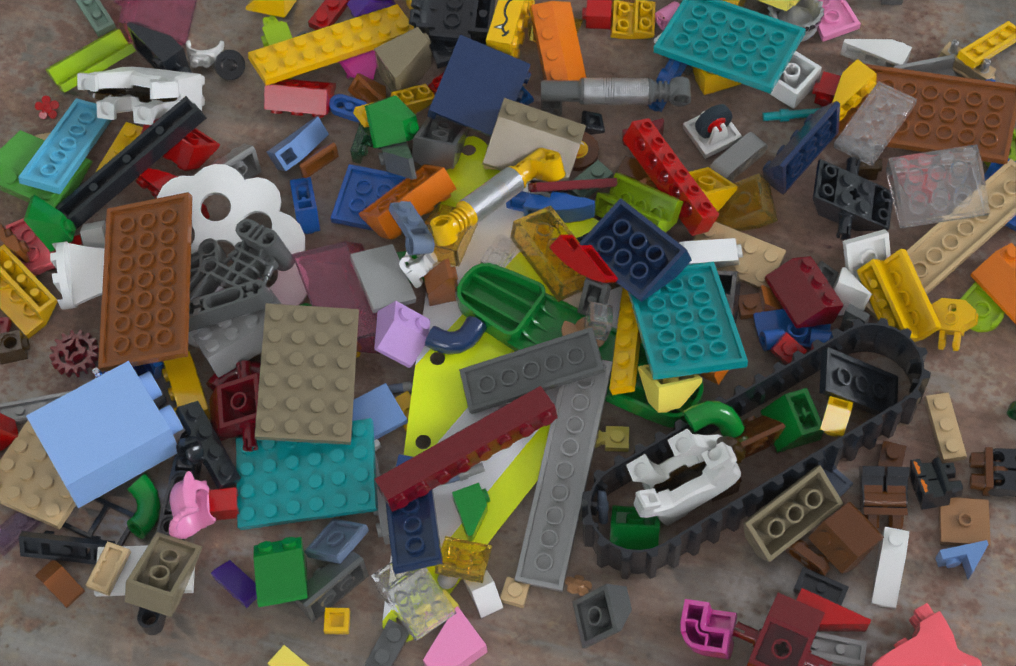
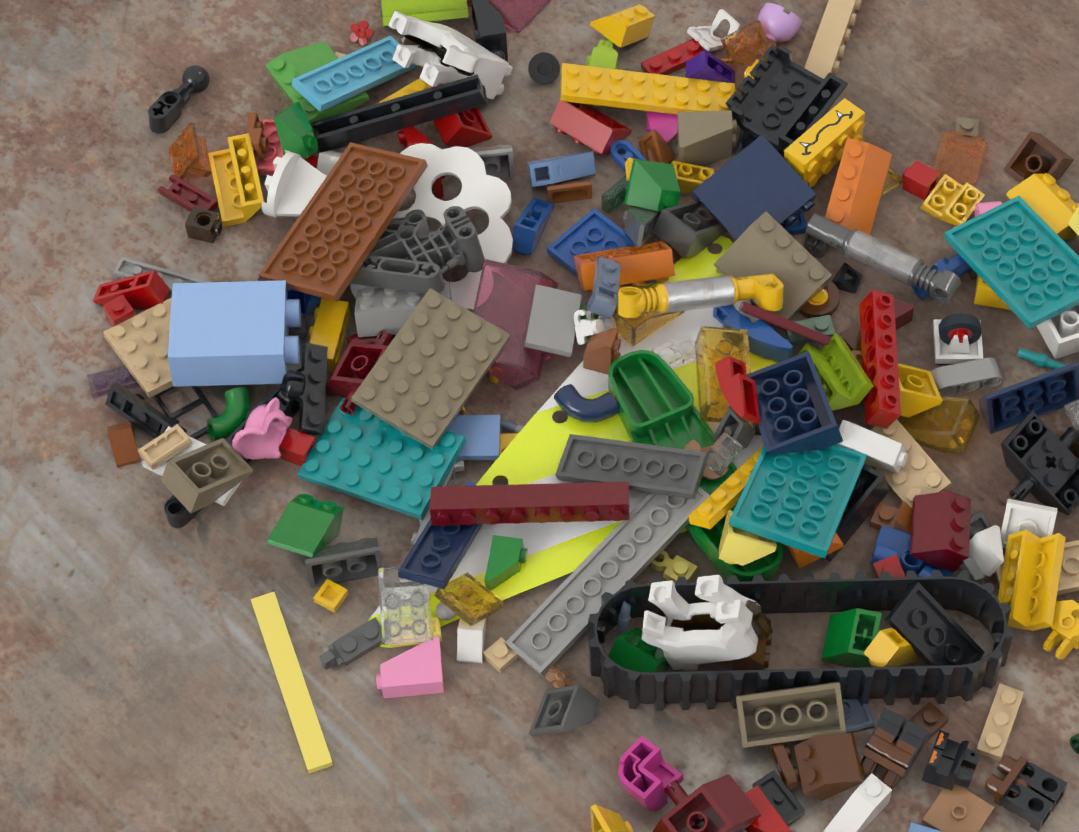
camera: 30 degrees right, 5 degrees down
dark red gear [49,330,99,378] -> none
white helmet [186,40,225,68] -> none
dark purple slope [211,560,257,609] -> none
sand blue tile [304,519,369,564] -> none
lavender slope [374,301,430,368] -> none
light grey piece [443,462,485,485] -> none
green cylinder [683,401,744,438] -> none
reddish brown slope [721,415,785,458] -> none

